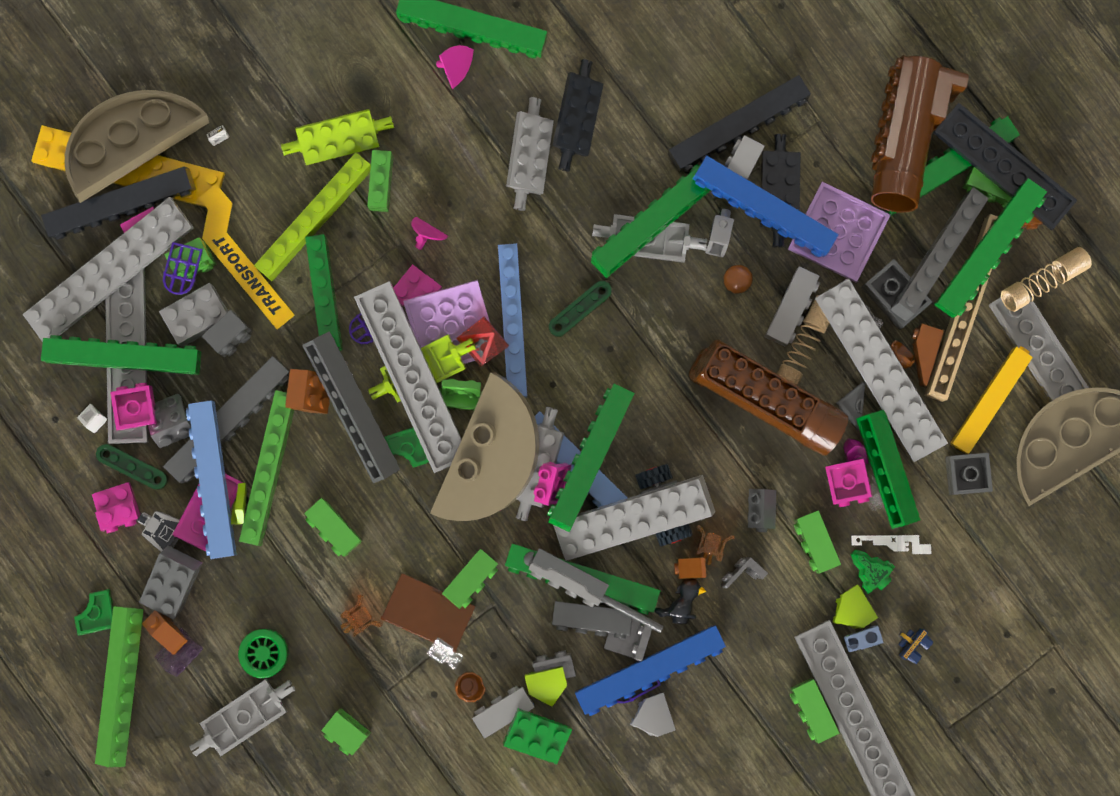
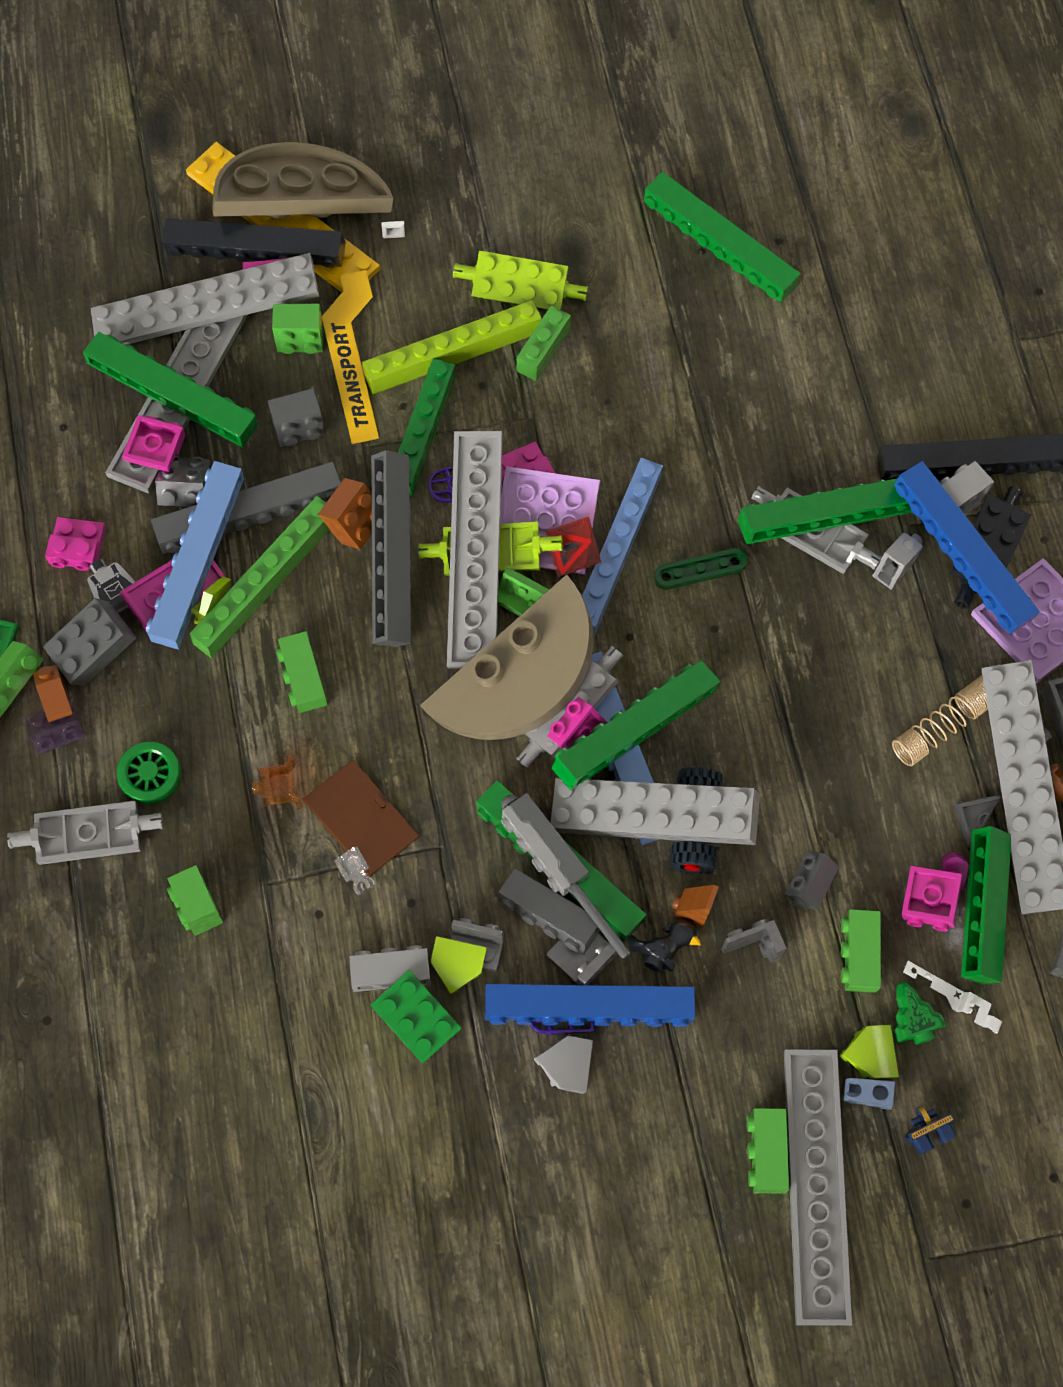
camera: 25 degrees right, 15 degrees down
white slope [77,404,107,433] -> none
dark green plate [96,444,168,490] -> none
light grey brick [159,283,228,347] -> none
dark purple window [163,242,203,295] -> none
green tile [384,427,429,468] -> none
dark pink shield [411,217,448,250] -> none
dark pink shield [436,45,474,89] -> none
bright green brick [442,549,498,609] -> none
dark orange hair [455,672,486,702] -> none
light grey plate [506,97,554,211] -> none
black plate [553,59,604,172] -> none
reddish brown piece [689,340,849,456] -> none
clear orange piece [695,525,735,565] -> none
dark orange hair [724,265,753,294] -> none
light grey brick [765,266,820,347] -> none

